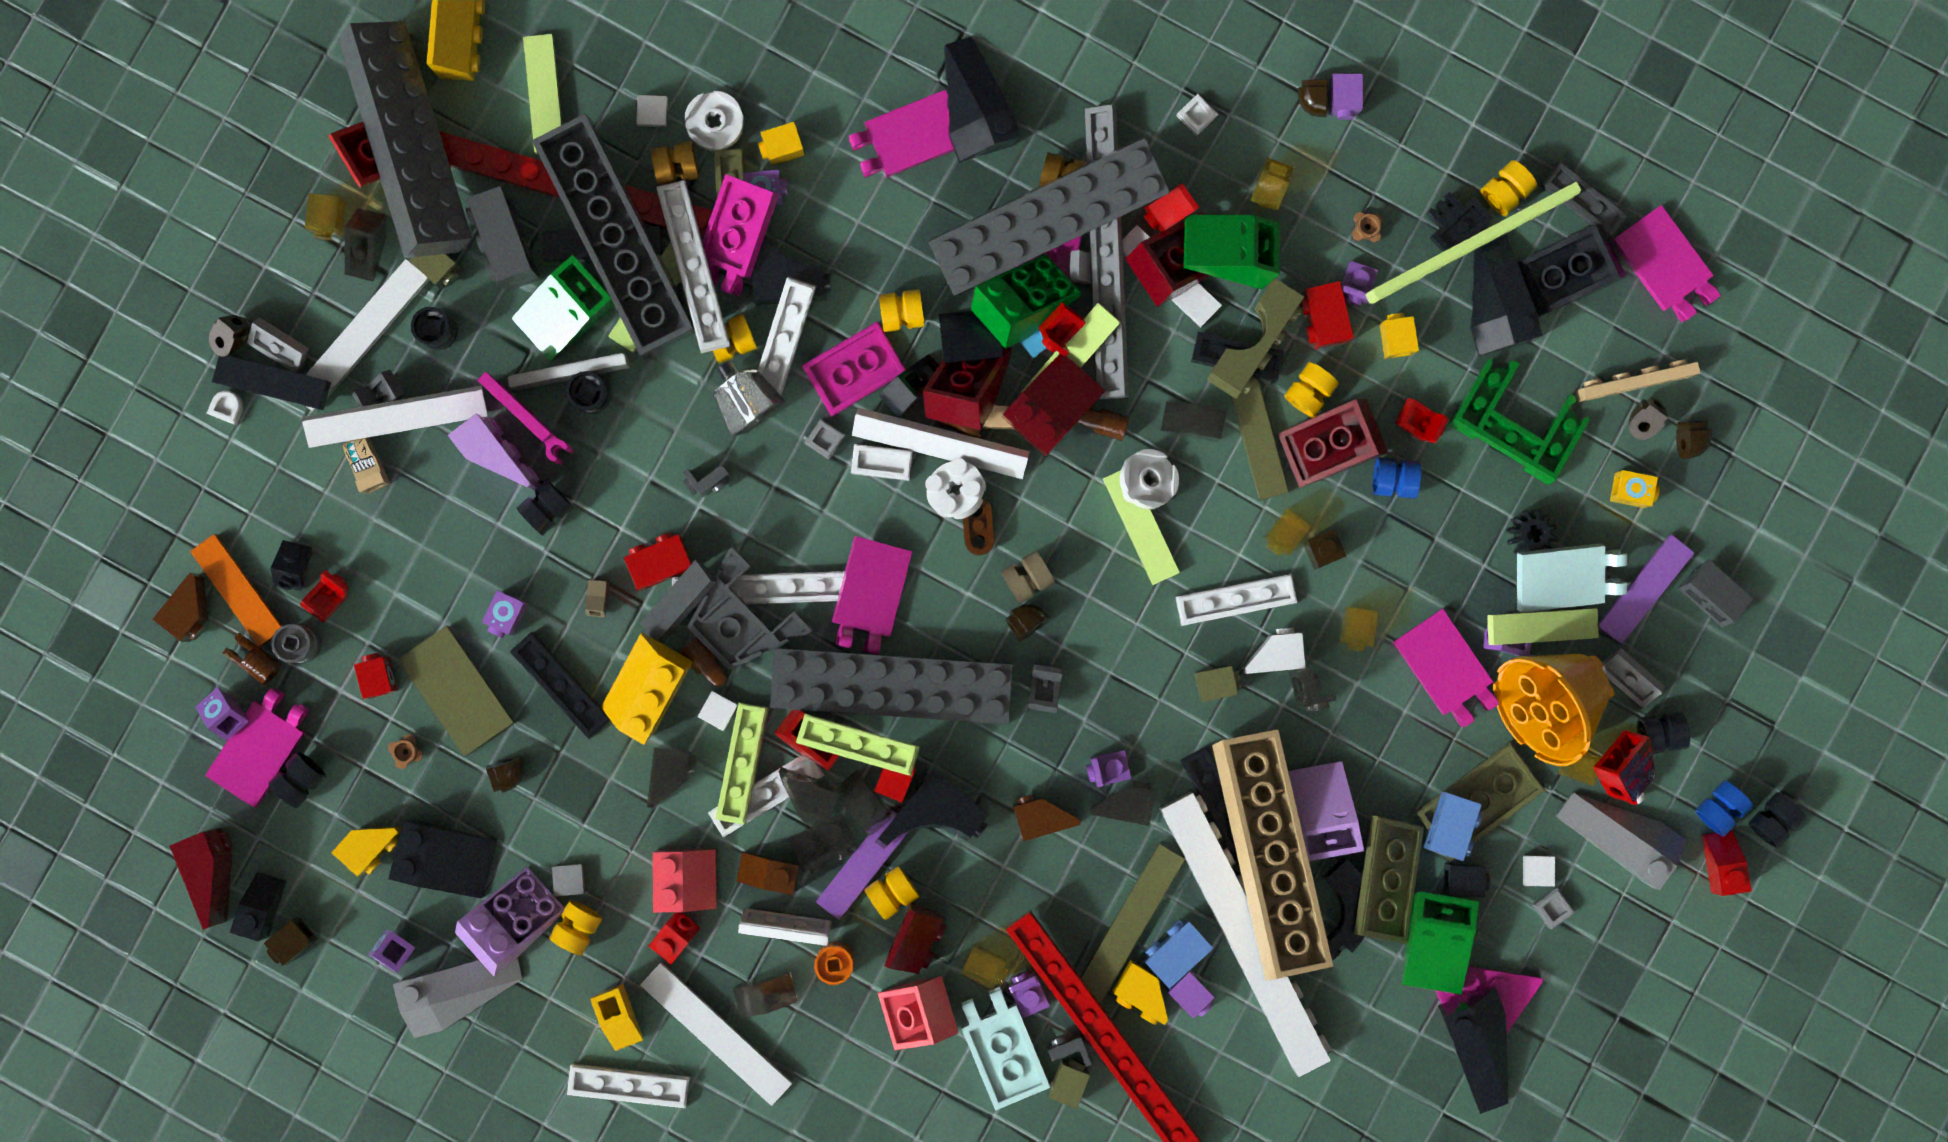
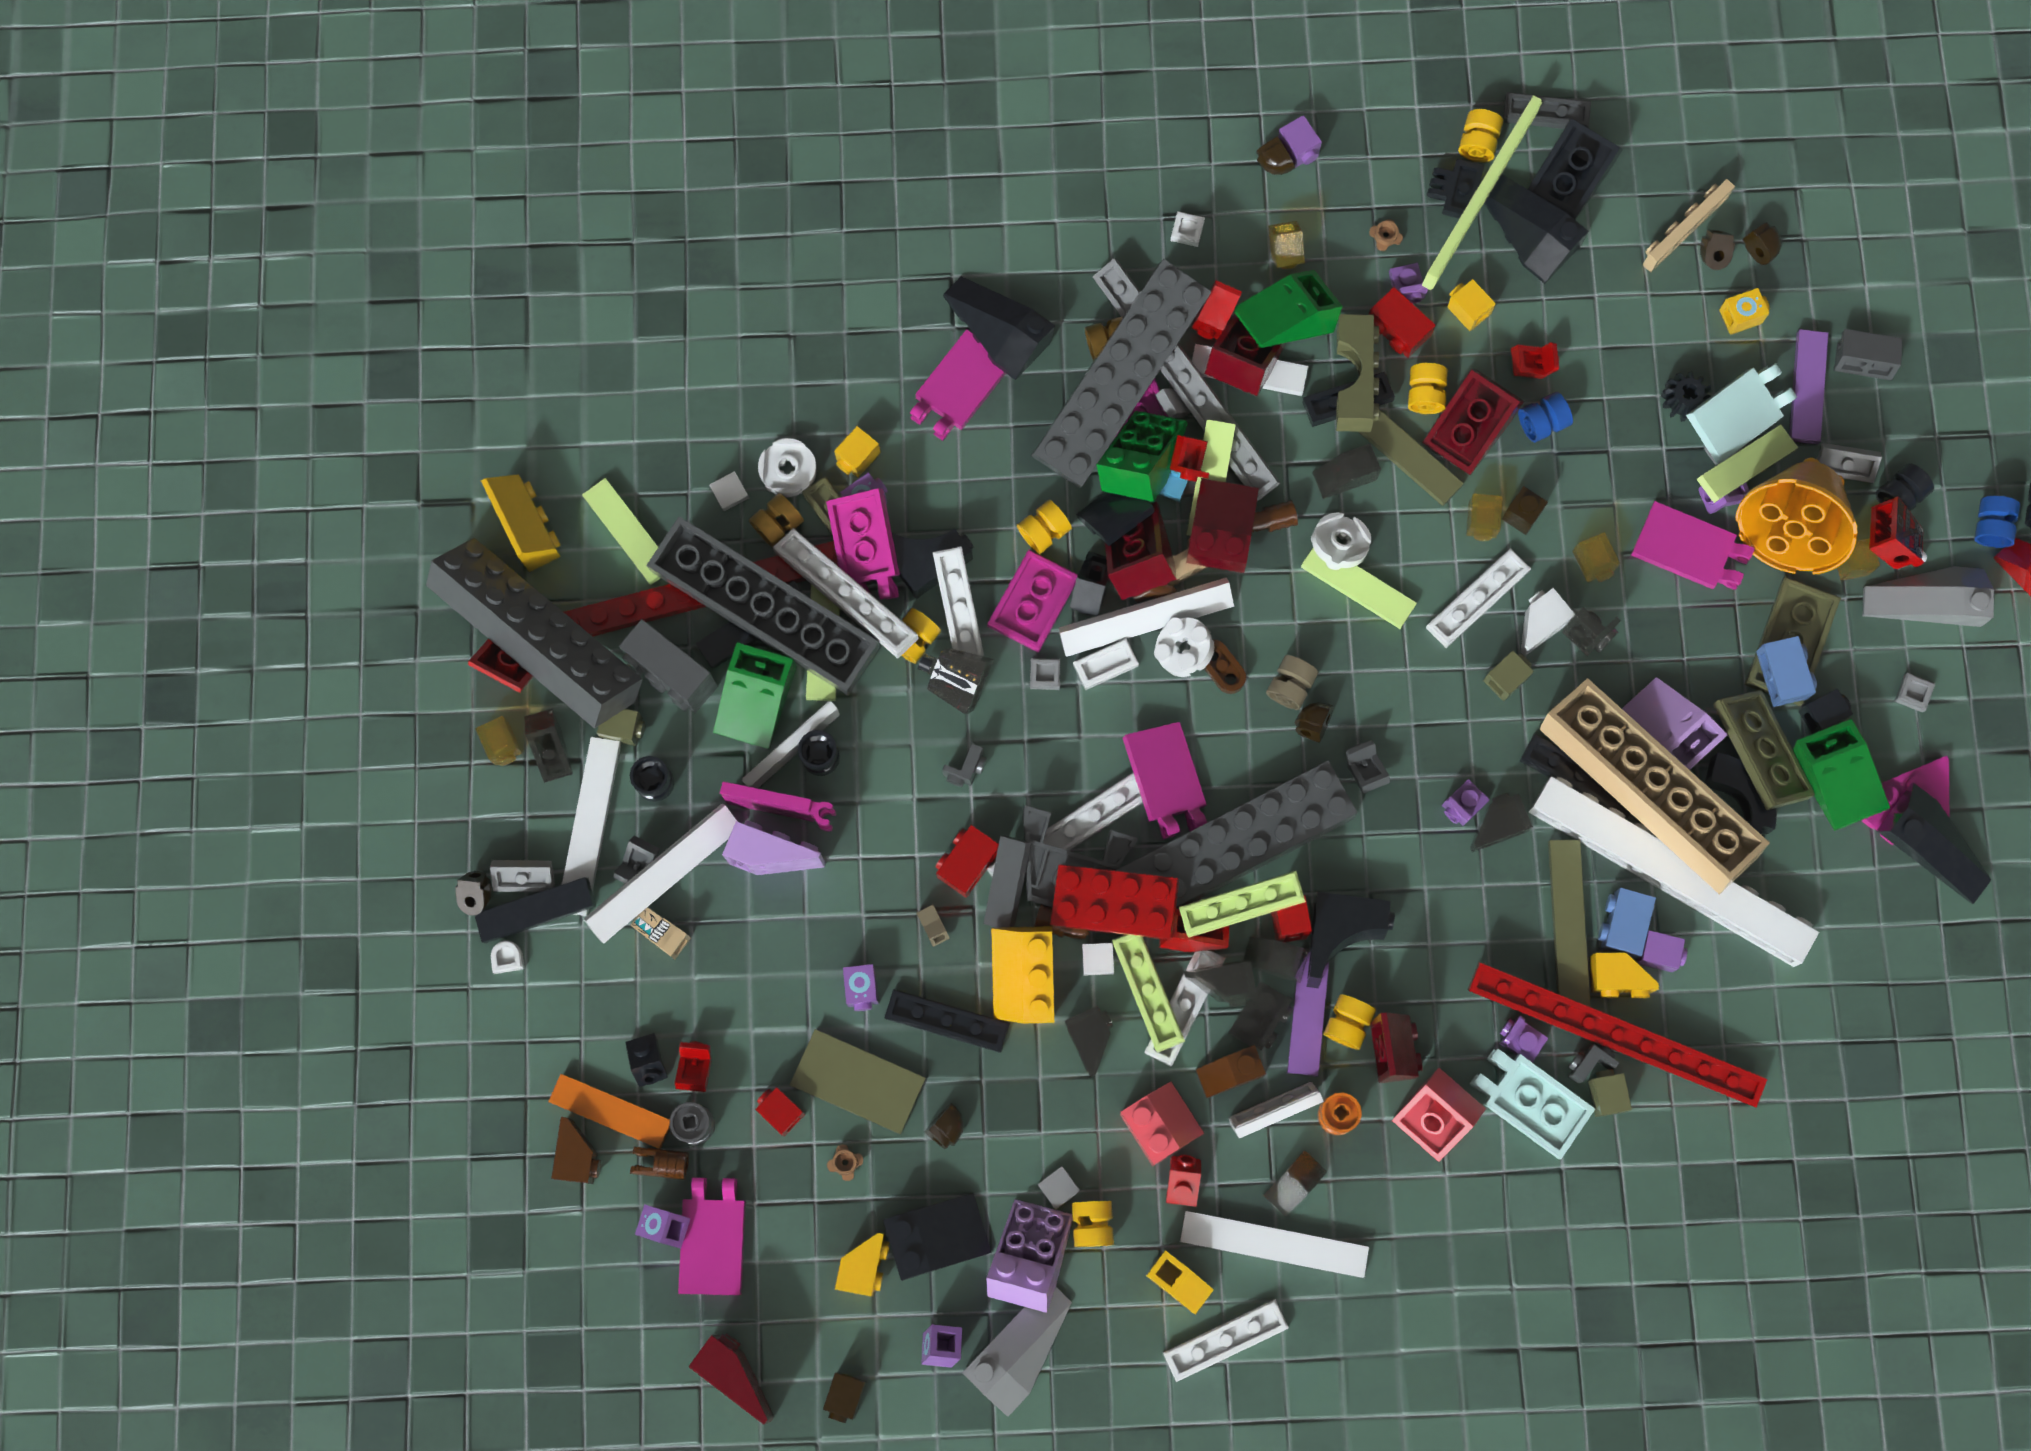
camera: 20 degrees left, 10 degrees down
black slope [230,872,286,941] -> none
black wheel [268,751,327,808] -> none
black wheel [516,480,574,536] -> none
clear yellow brick [961,944,1009,990] -> none
reddish brown slope [1013,794,1080,841] -> none
green wedge [1448,359,1590,485] -> none
white tile [1523,855,1555,886] -> none
dark pink tile [1612,205,1721,323] -> none
none -> red plate [1050,865,1179,940]

